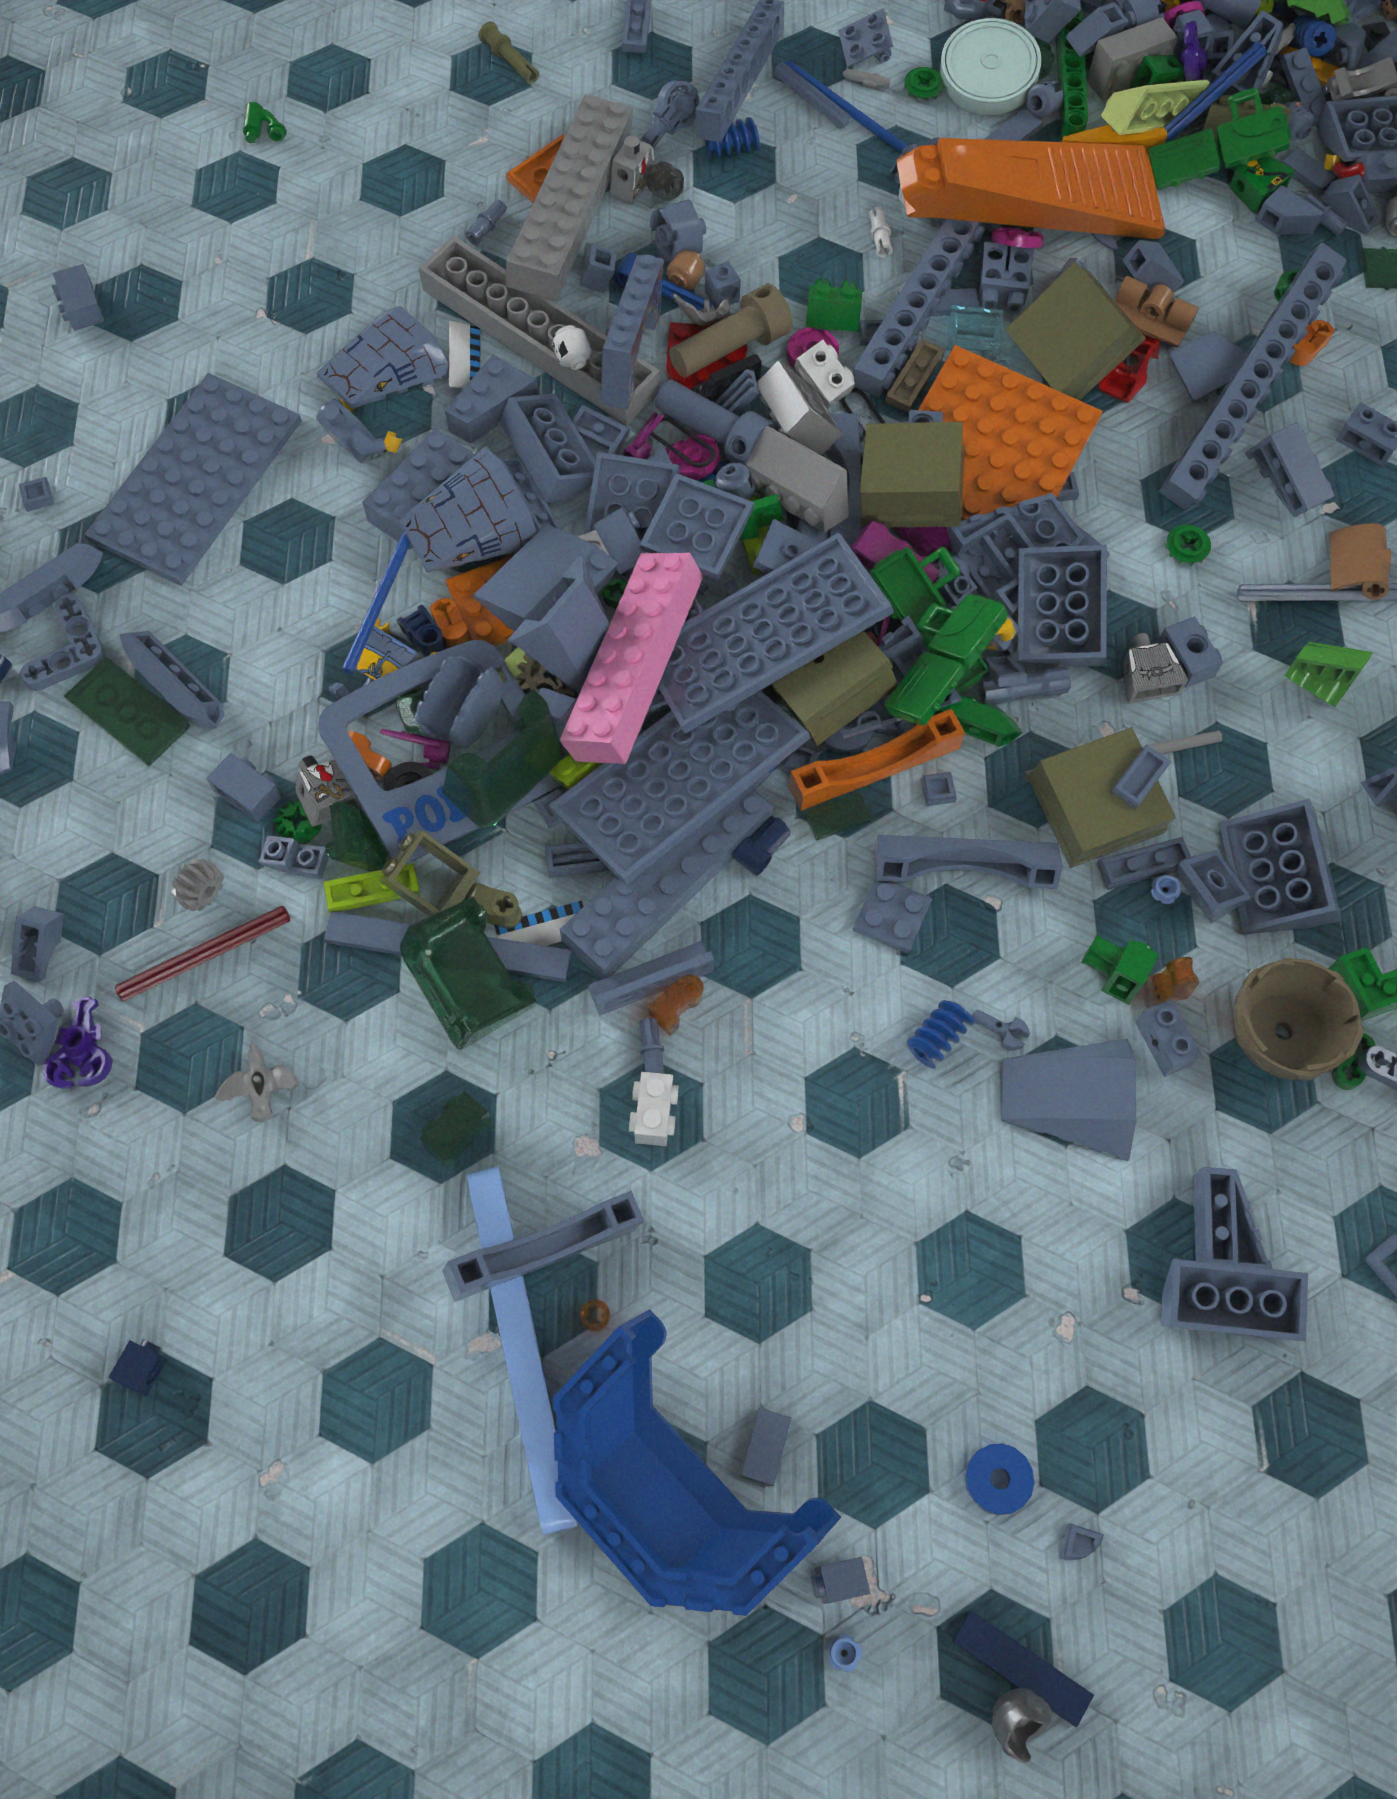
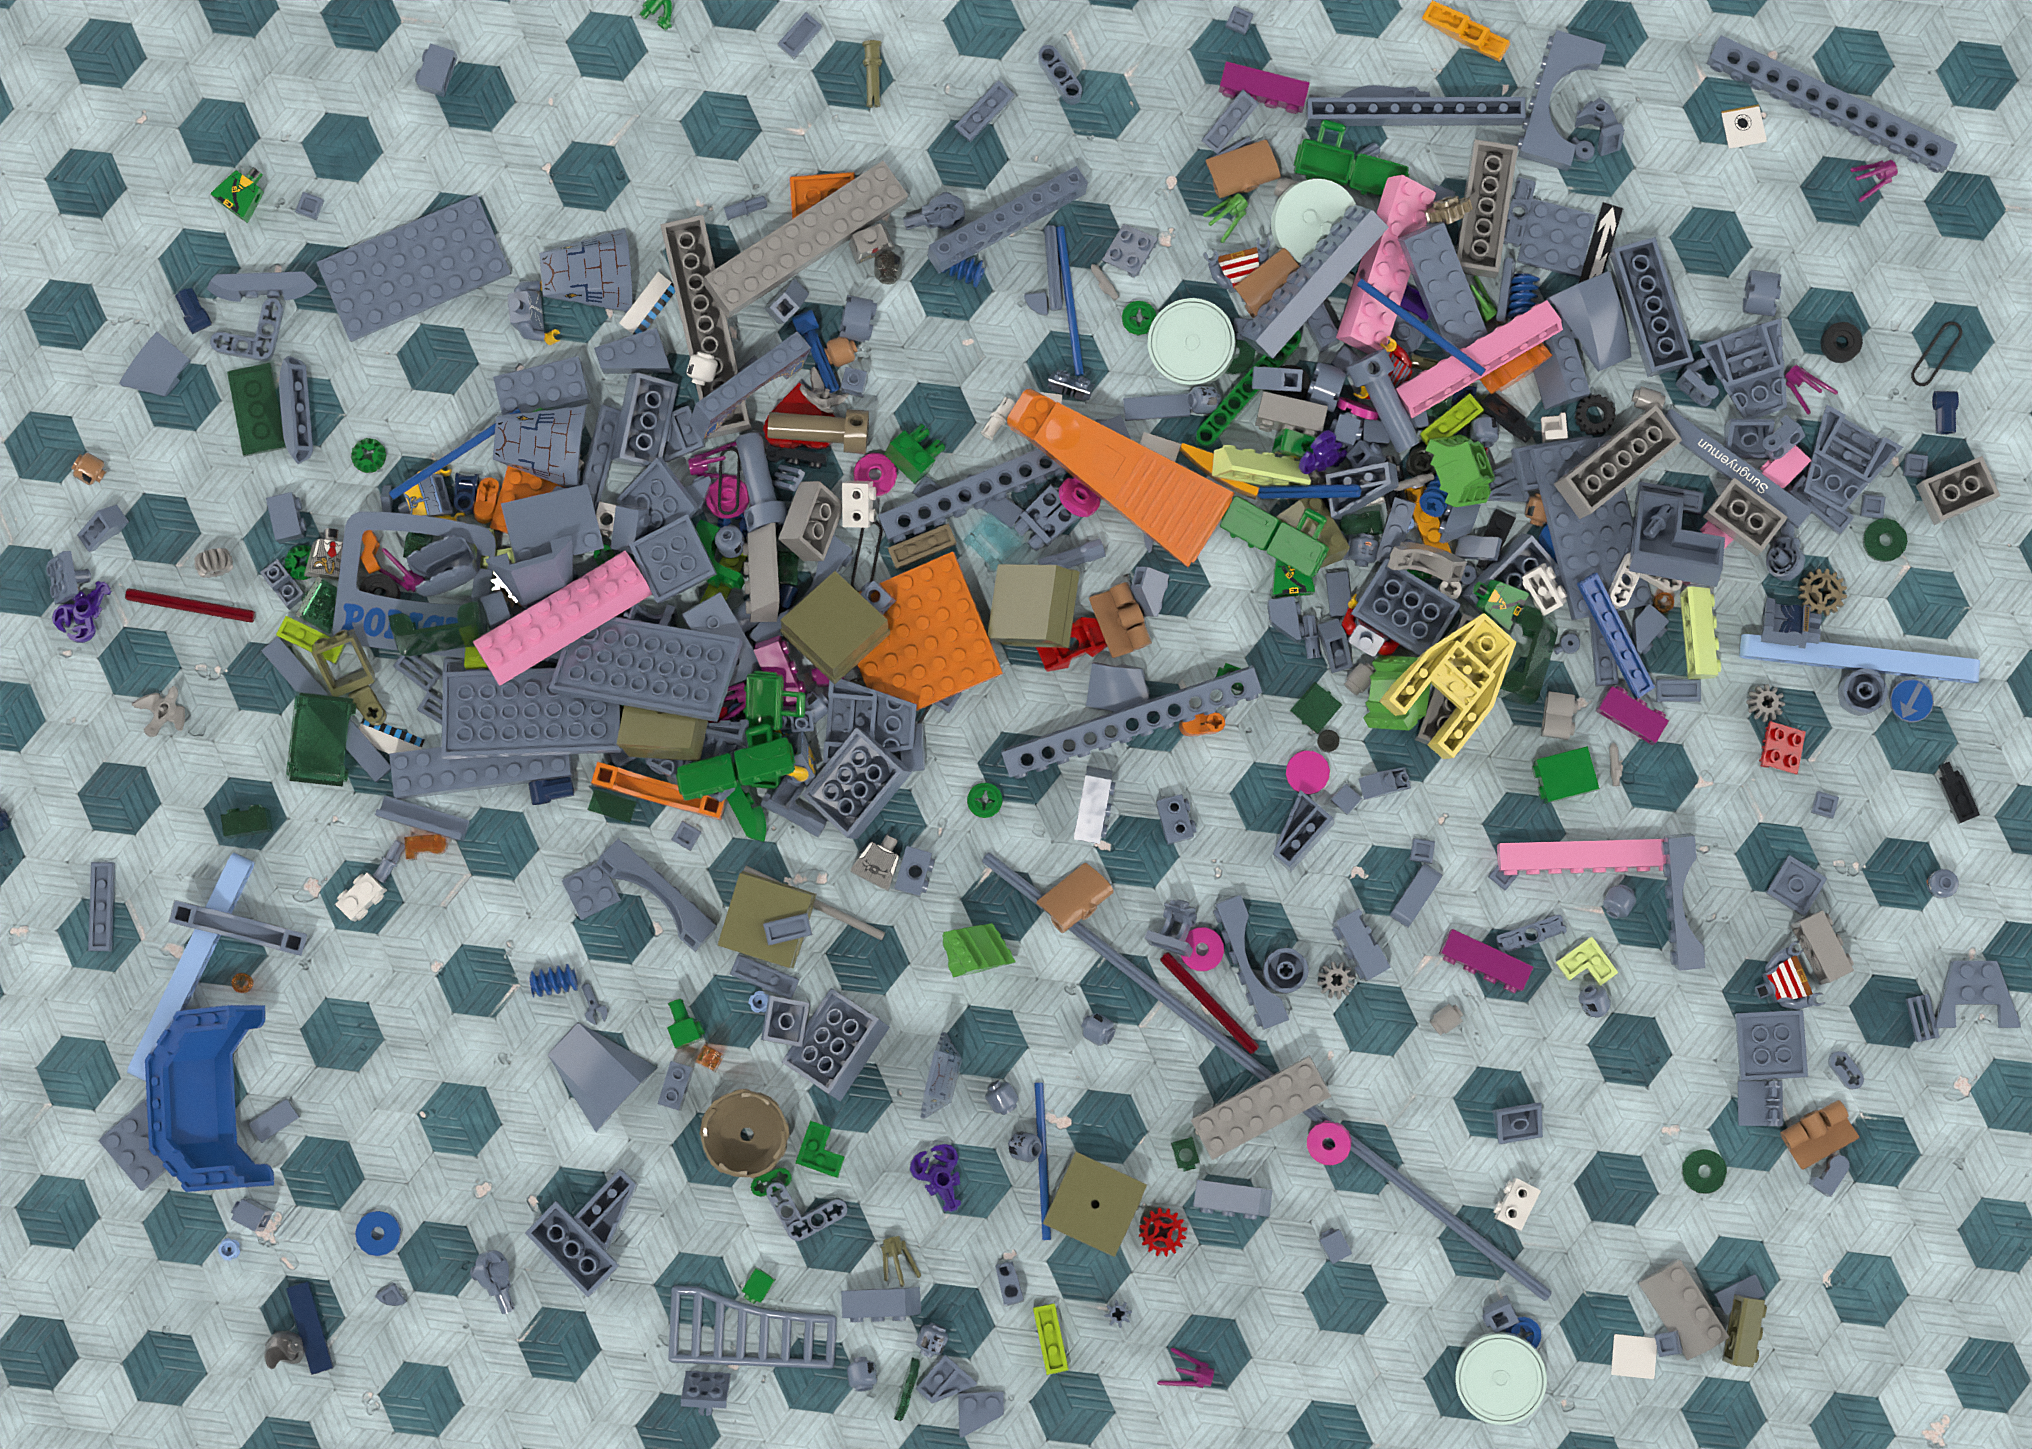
camera: 40 degrees right, 15 degrees up
none -> sand blue tile [88,862,115,951]
none -> sand blue plate [98,1099,167,1191]
none -> green gear [351,438,386,473]
none -> sand blue tile [393,651,442,692]
none -> sand blue pin [470,1250,515,1314]
none -> sand blue tile [778,12,822,59]
none -> sand blue tile [1024,293,1048,316]

